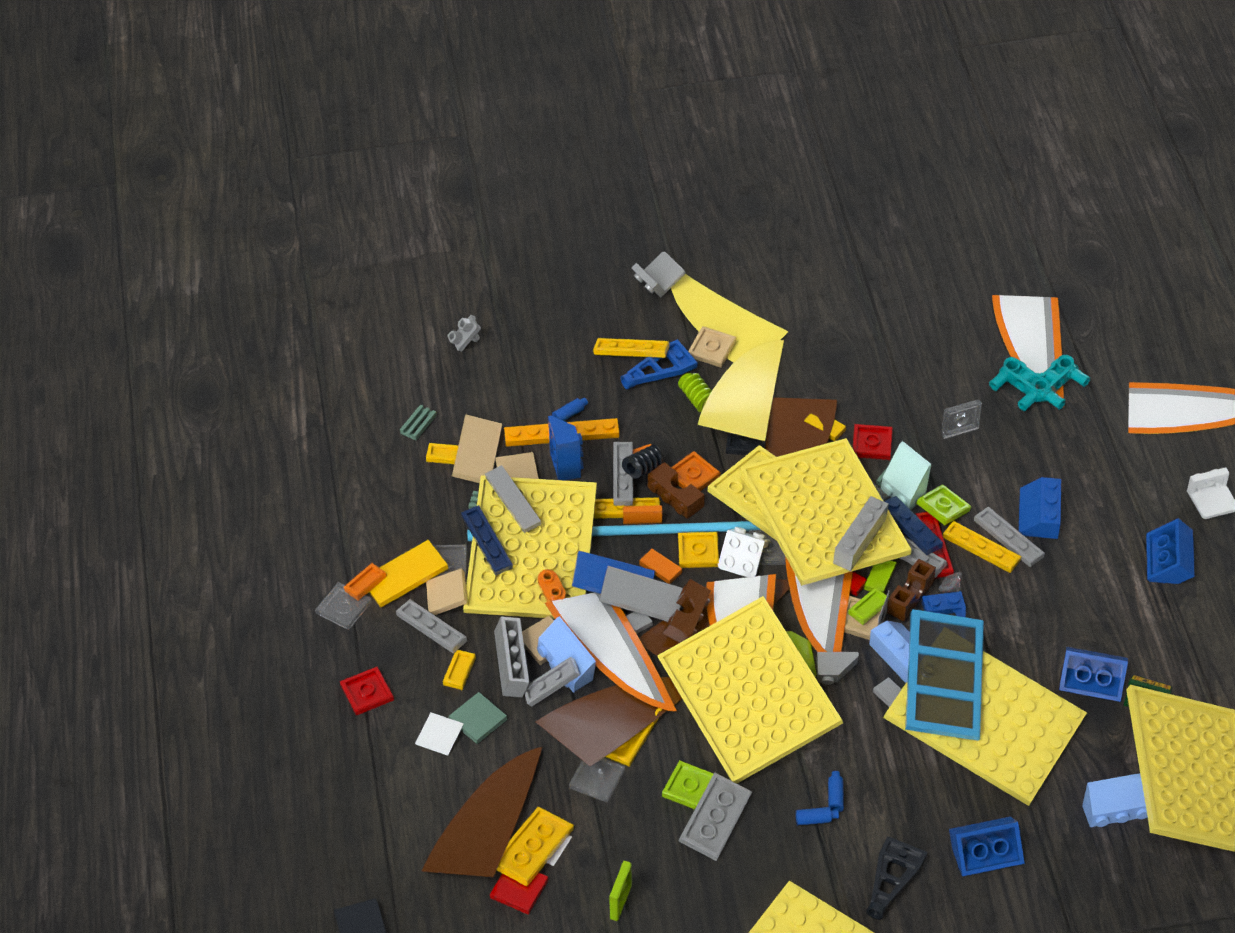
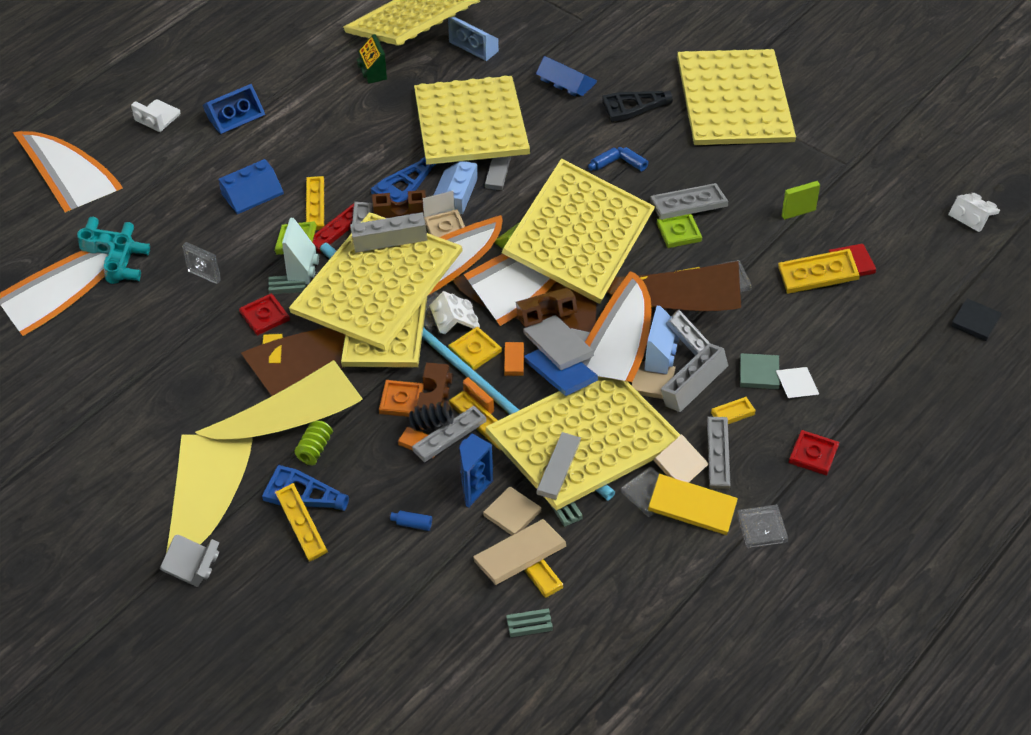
camera: 130 degrees left, 0 degrees up
orange tile [344,563,387,601] -> none
reddish brown sticker [421,747,542,877] -> none
light grey hips [448,315,481,352] -> none
dark blue tile [461,505,513,576] -> none
light orange plate [504,418,619,447] -> none
orange plate [538,569,566,602] -> none
tan tile [688,326,736,368] -> none
light grey slope [816,652,859,685] -> none
lime tile [848,587,889,625] -> none
dark blue plate [884,496,943,555] -> none
door [905,609,984,741] -> none
clear slope [939,572,962,592] -> none
light grey tile [974,507,1045,567] -> none
blue slope [1059,647,1128,702] -> none

